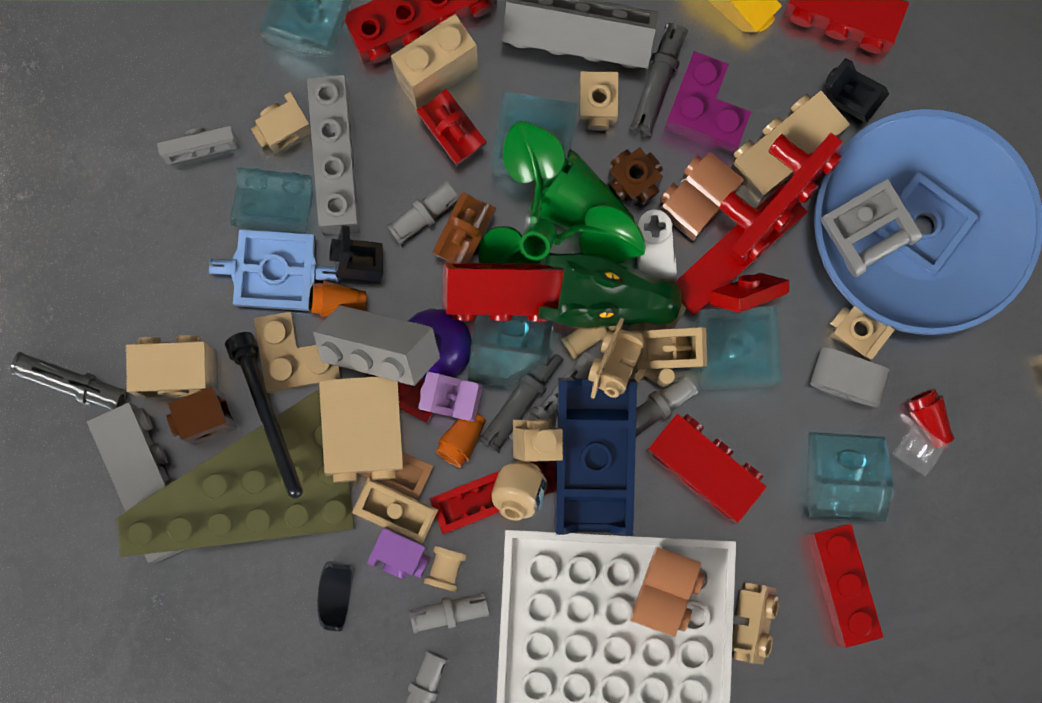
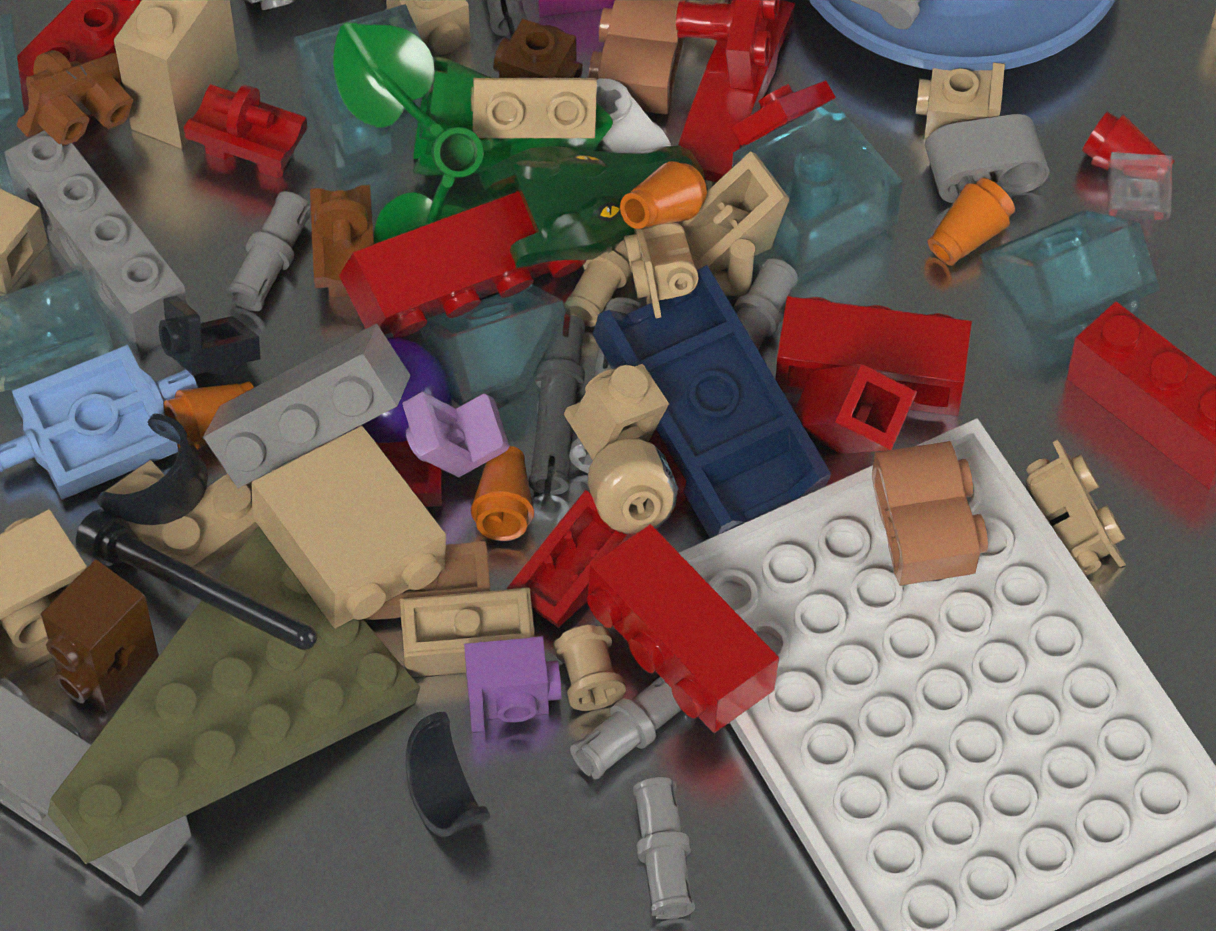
camera: 30 degrees left, 25 degrees down
none -> dark orange hips [16,50,133,146]
none -> black helmet [97,413,208,525]
none -> tan hinge [471,78,597,138]
none -> red brick [587,524,779,733]
none -> orange cone [620,161,707,229]
none -> red brick [794,364,917,454]
none -> orange cone [927,178,1015,266]

